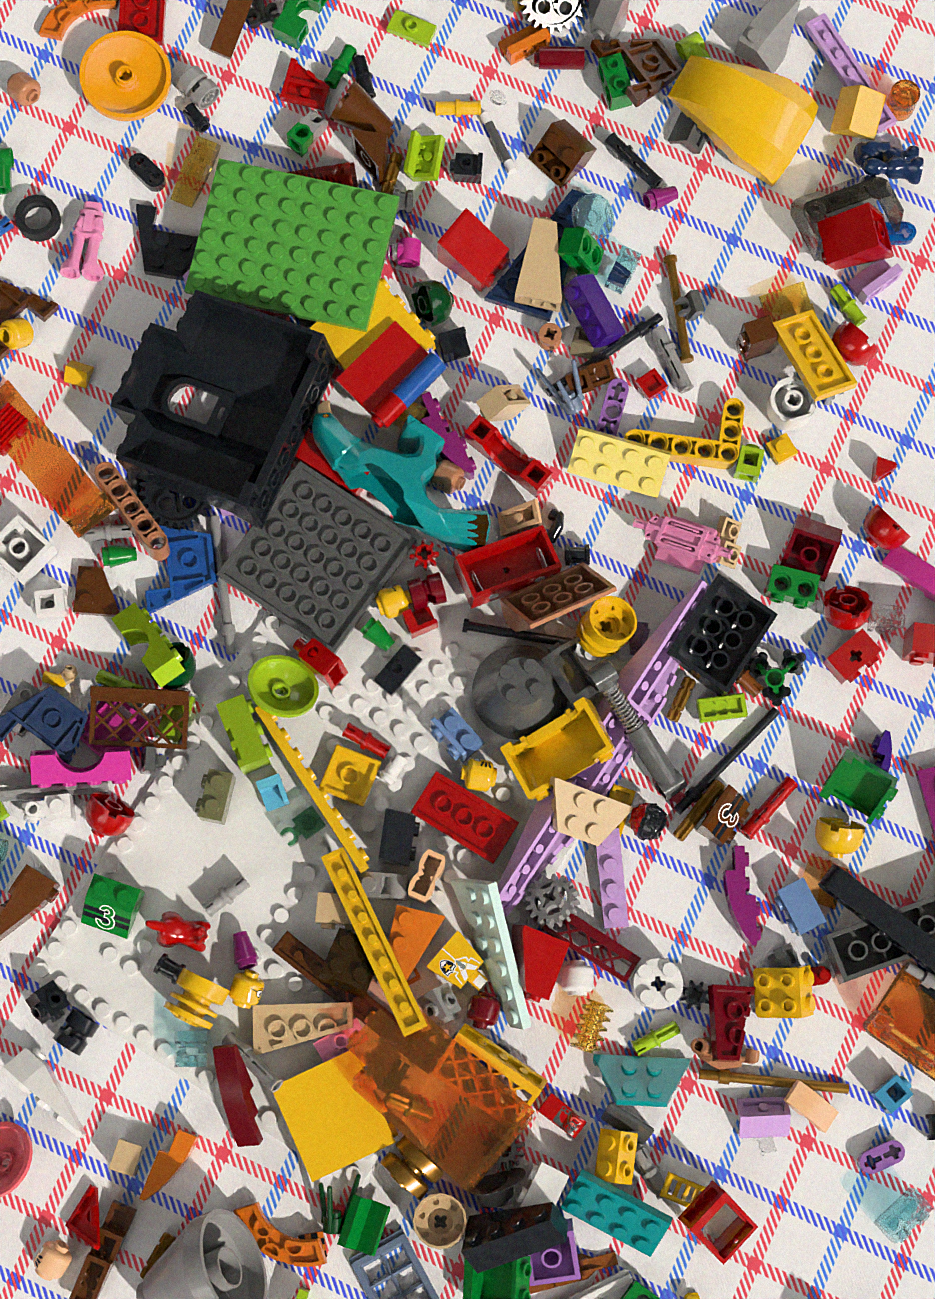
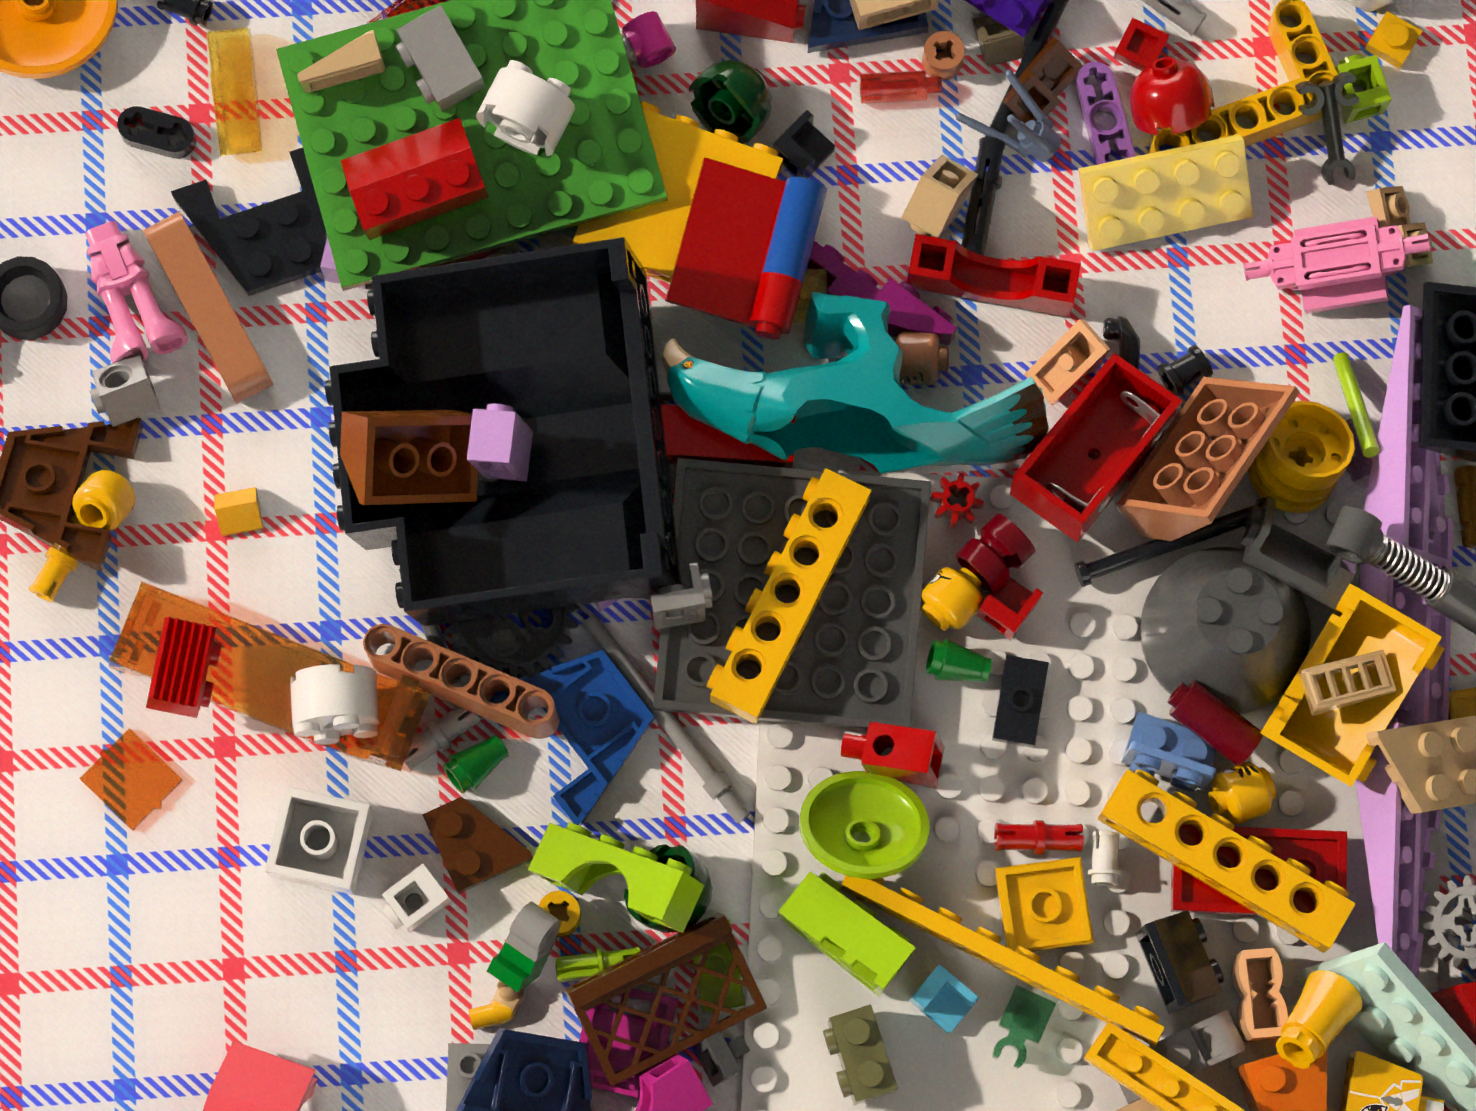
camera: 30 degrees left, 0 degrees up
none -> light grey brick [90,354,160,427]
none -> nougat beam [142,211,274,404]
none -> white brick [290,664,379,745]
none -> tan slope [297,30,386,93]
none -> red slope [340,118,489,240]
none -> dark orange slope [340,410,478,505]
none -> light grey brick [395,5,485,112]
none -> lavender brick [467,404,533,481]
none -> white brick [476,60,575,156]
none -> leg [487,901,561,993]
none -> yellow wheel [538,891,581,937]
none -> light grey bracket [650,562,712,630]
none -> yellow brick [706,468,872,724]
none -> clear red cylinder [859,70,942,104]
none -> black pin [961,137,1005,256]
none -> yellow brick [1097,769,1356,953]
none -> red cylinder [1130,57,1214,135]
none -> dark red brick [1167,680,1263,766]
none -> yellow plant [1276,970,1362,1069]
none -> pearl dark grey bar [1295,72,1359,185]
none -> tan slope [1299,649,1397,716]
none -> lime bar [1333,352,1380,458]

